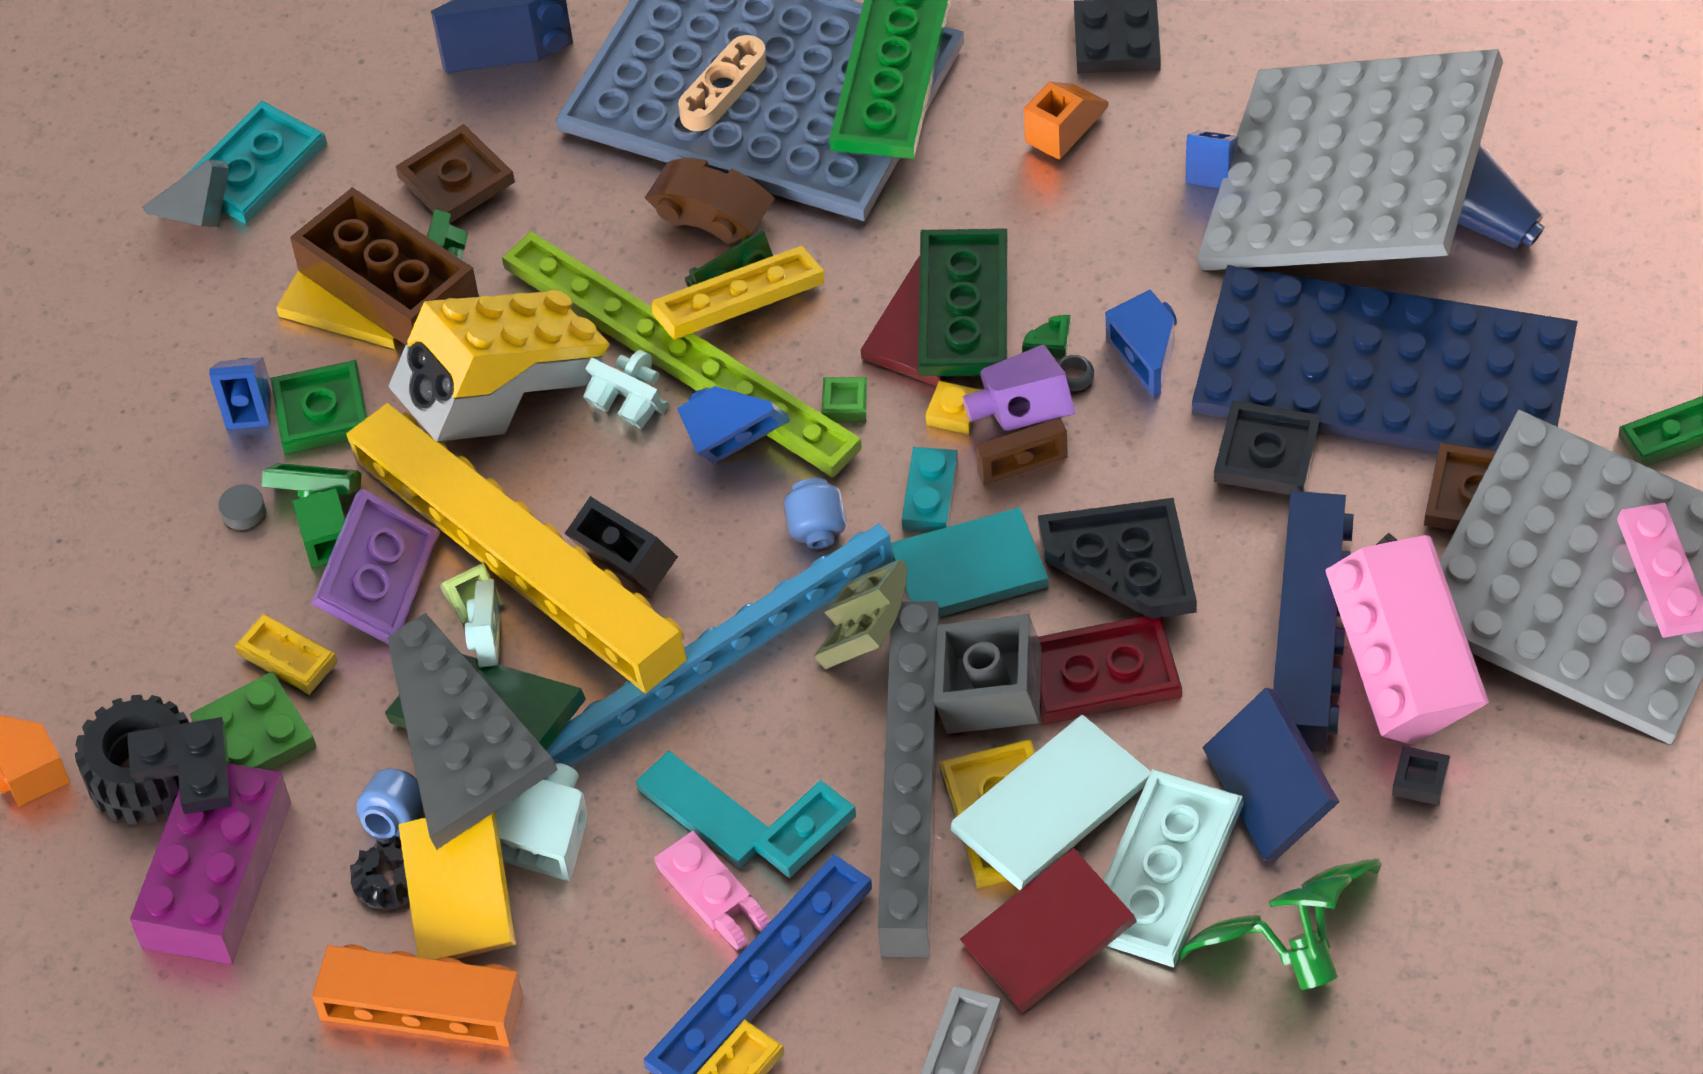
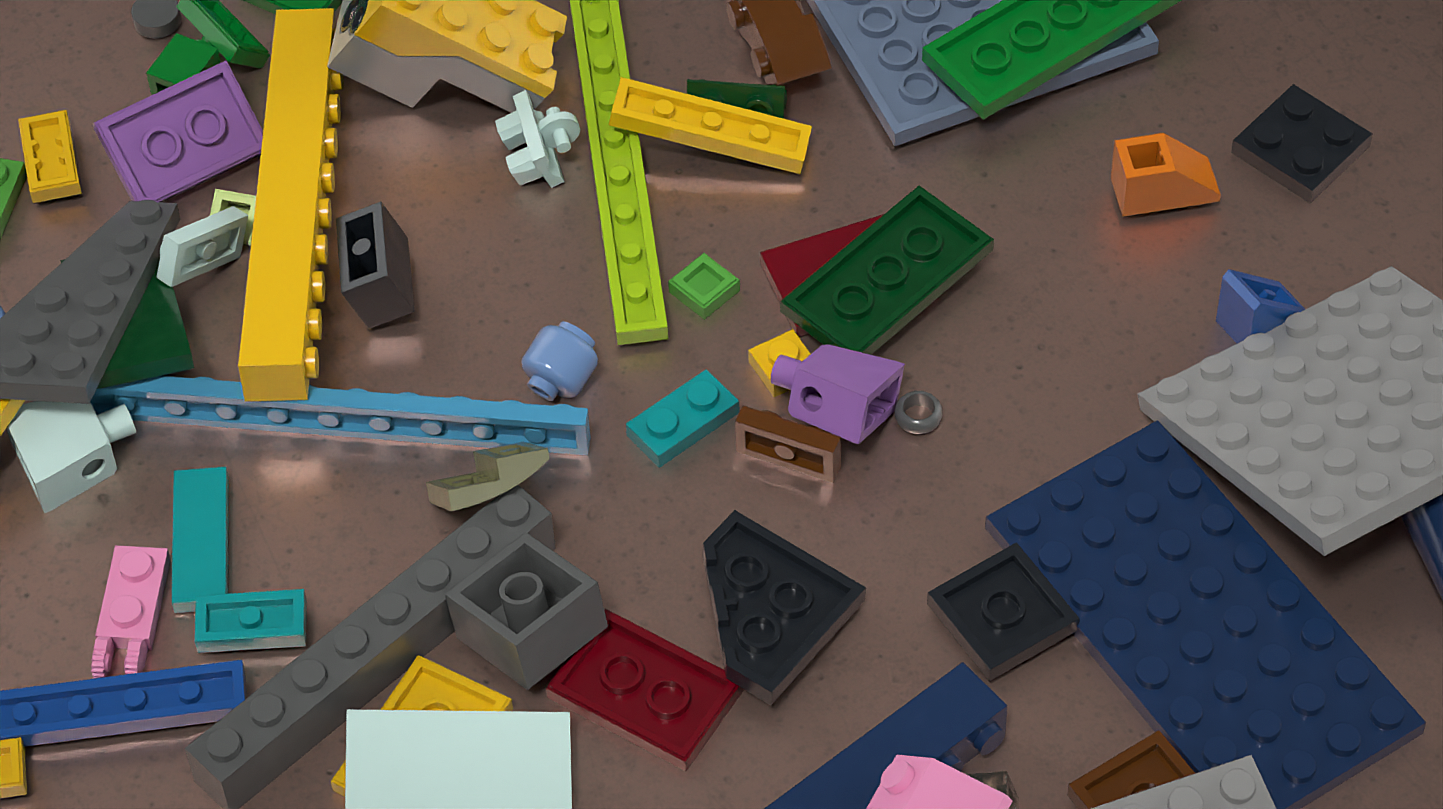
camera: 40 degrees right, 0 degrees up
blue slope [677,386,790,464] -> none
teal tile [891,507,1049,617] -> none
green tile [1022,315,1071,358] -> none
blue slope [1105,289,1177,398] -> none

